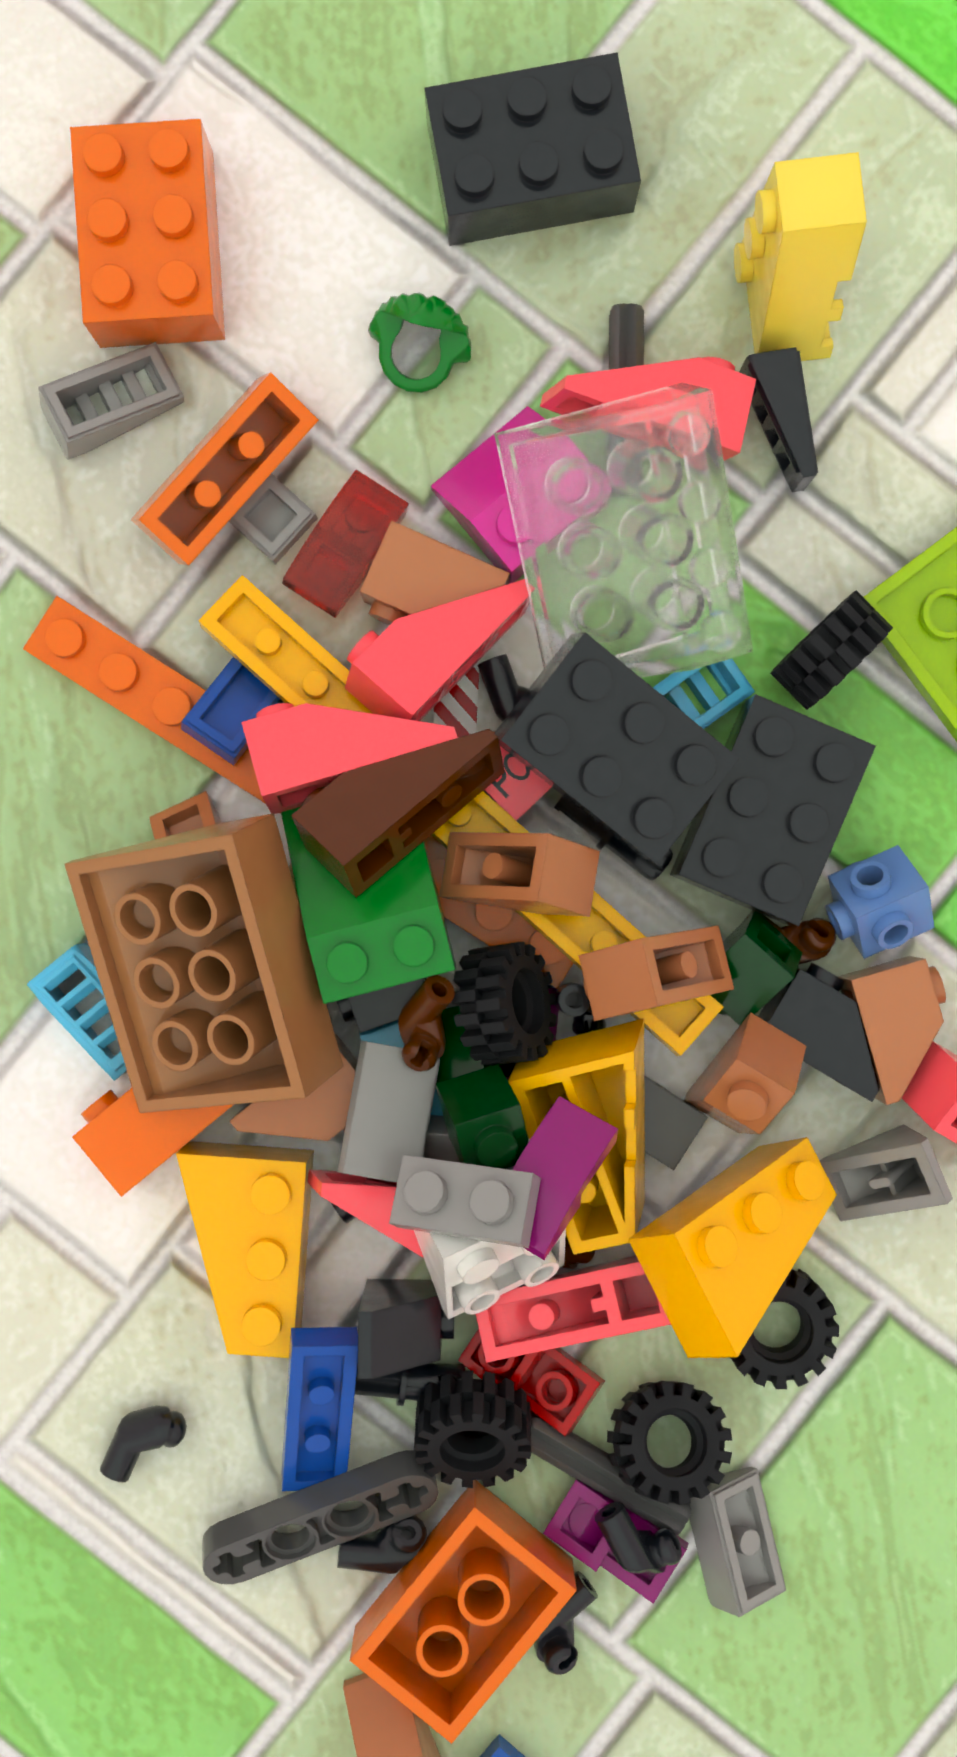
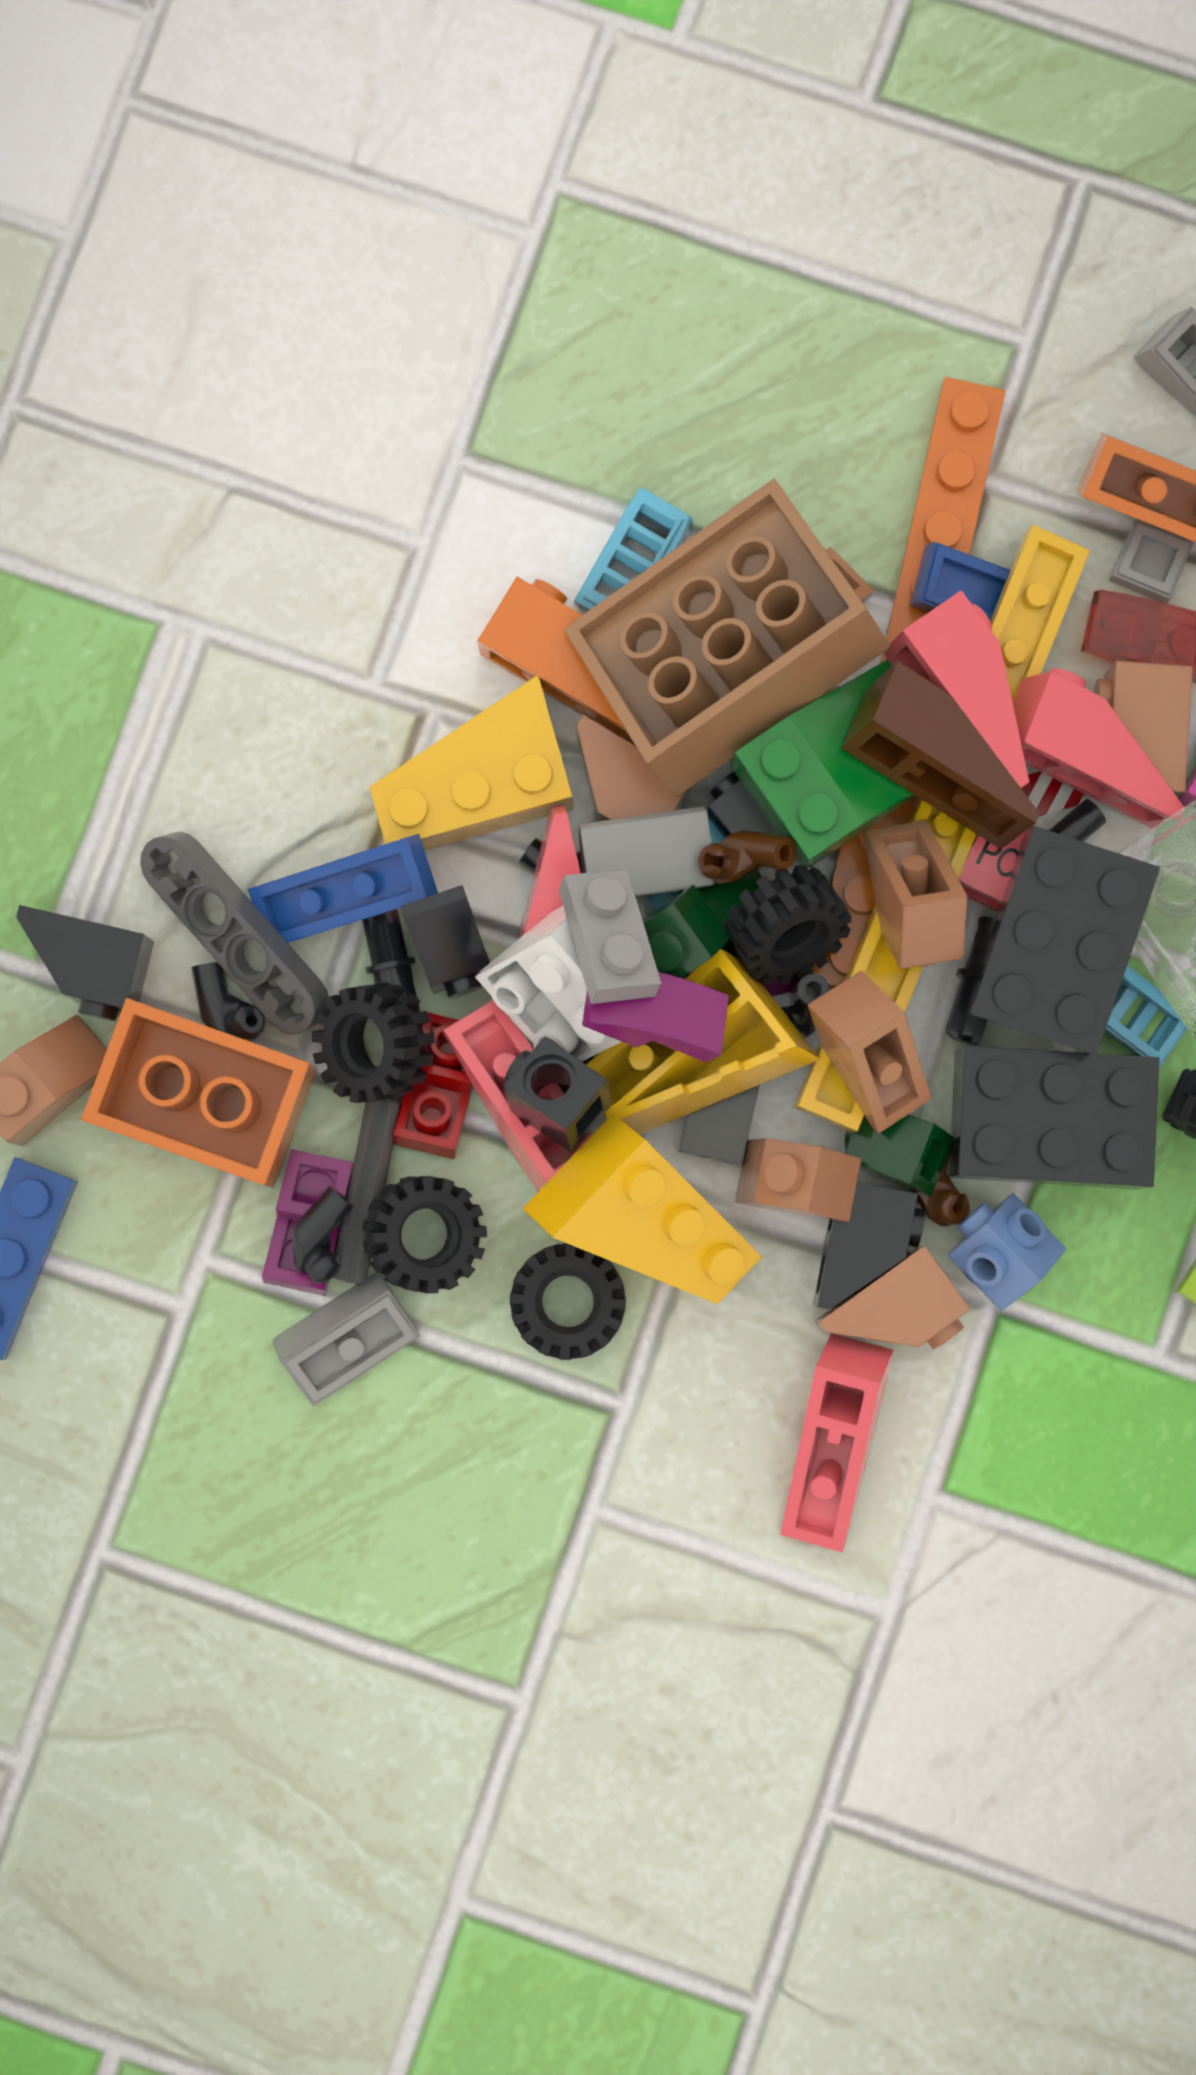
camera: 70 degrees right, 5 degrees down
black arm [100,1405,187,1482] -> none
black arm [534,1571,598,1675] -> none
light grey slope [820,1124,953,1221] -> none
none -> black slope [16,905,154,1022]
none -> black brick [504,1036,612,1154]

